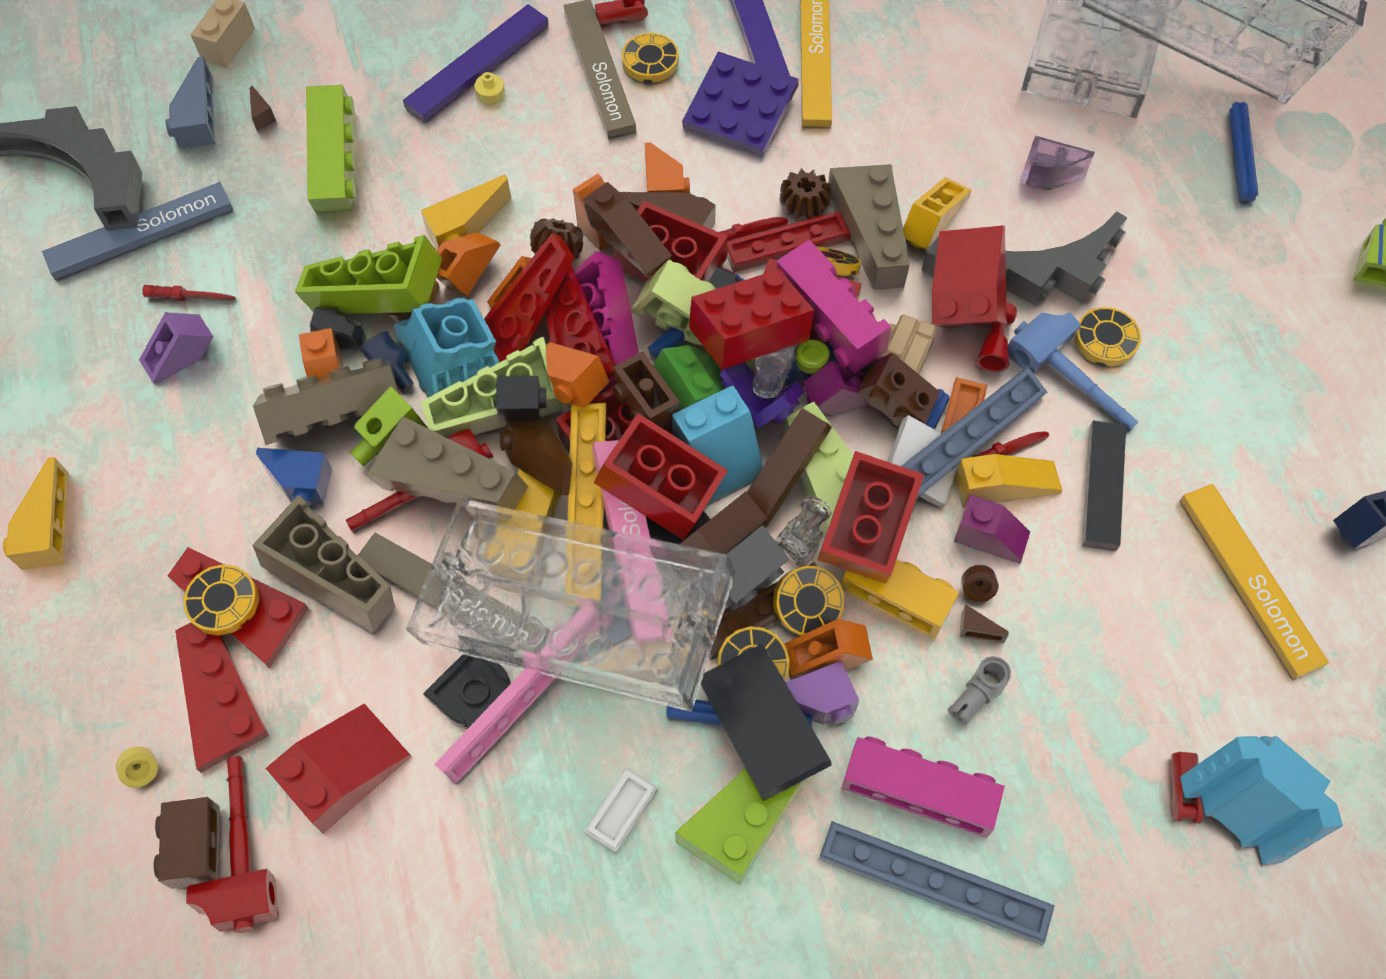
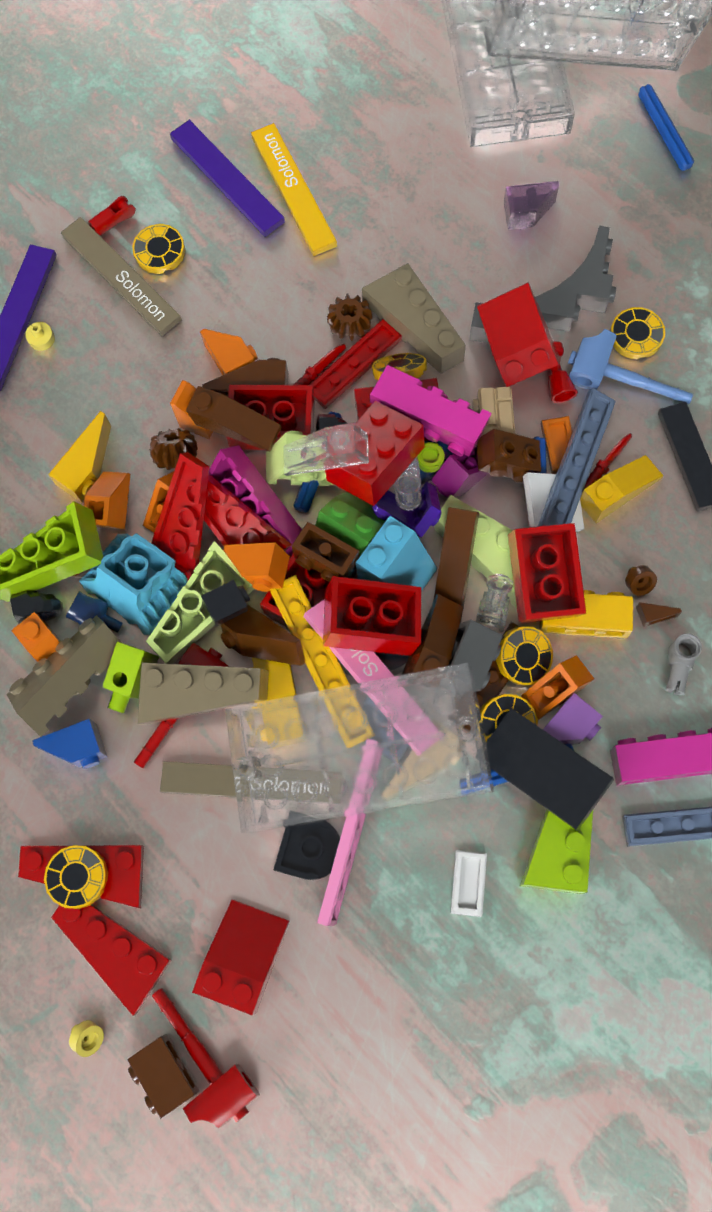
camera: 20 degrees left, 10 degrees up
dark tan wedge [252,495,395,633] -> none
dark purple plate [682,51,799,156] -> none
yellow slope [903,177,972,249] -> none
magenta slope [953,494,1030,564] -> none
none -> clear slope [283,423,369,476]

